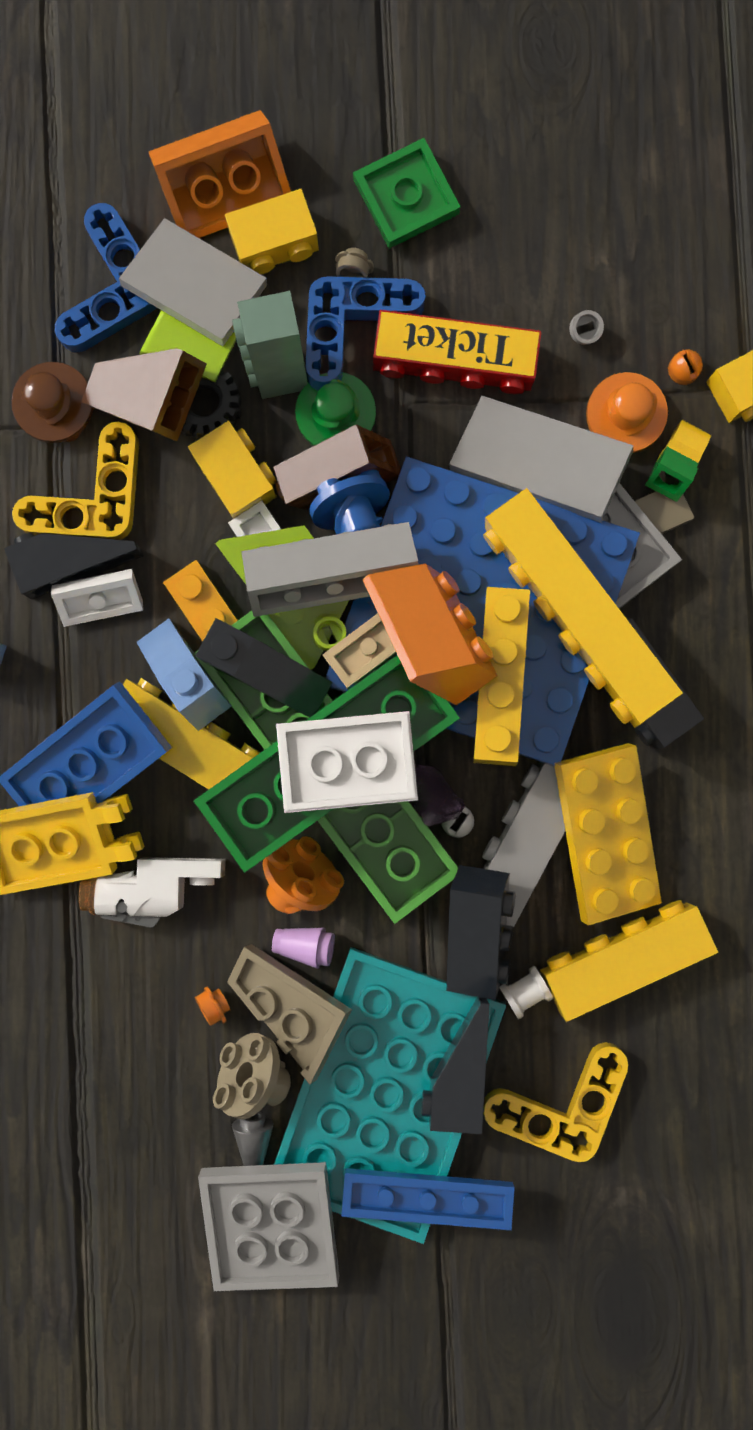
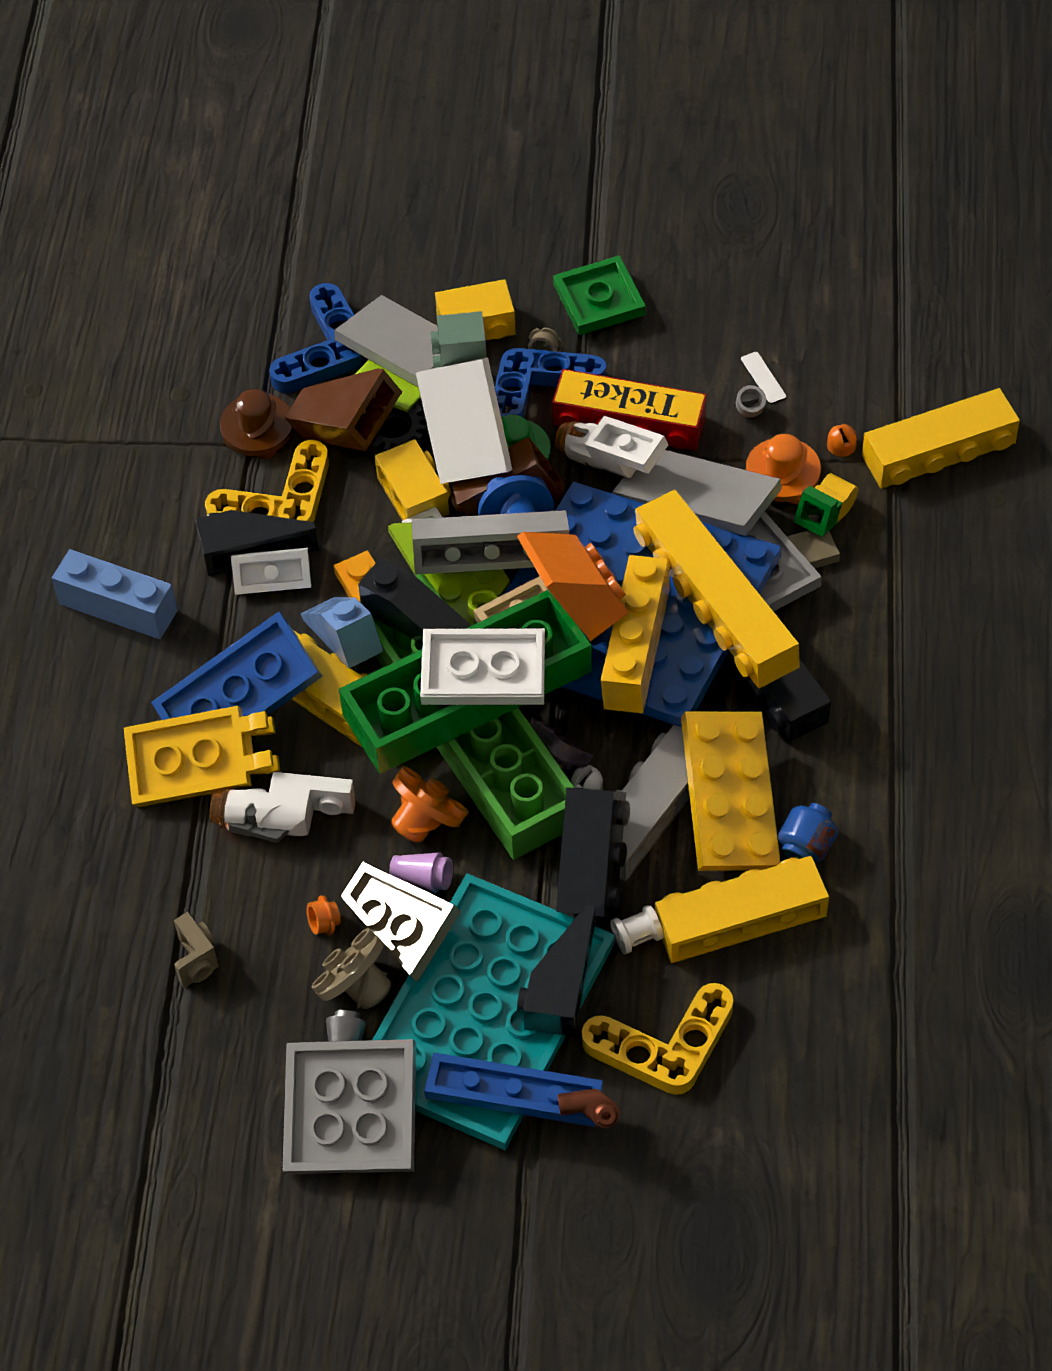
camera: 10 degrees right, 30 degrees down
orange slope [149,110,291,238] -> none
none -> dark tan bracket [174,912,219,987]
none -> white tile [416,358,512,484]
none -> white plate [555,416,668,478]
none -> copper arm [557,1089,620,1128]
none -> white sticker [741,352,786,403]
none -> blue head [778,803,838,863]

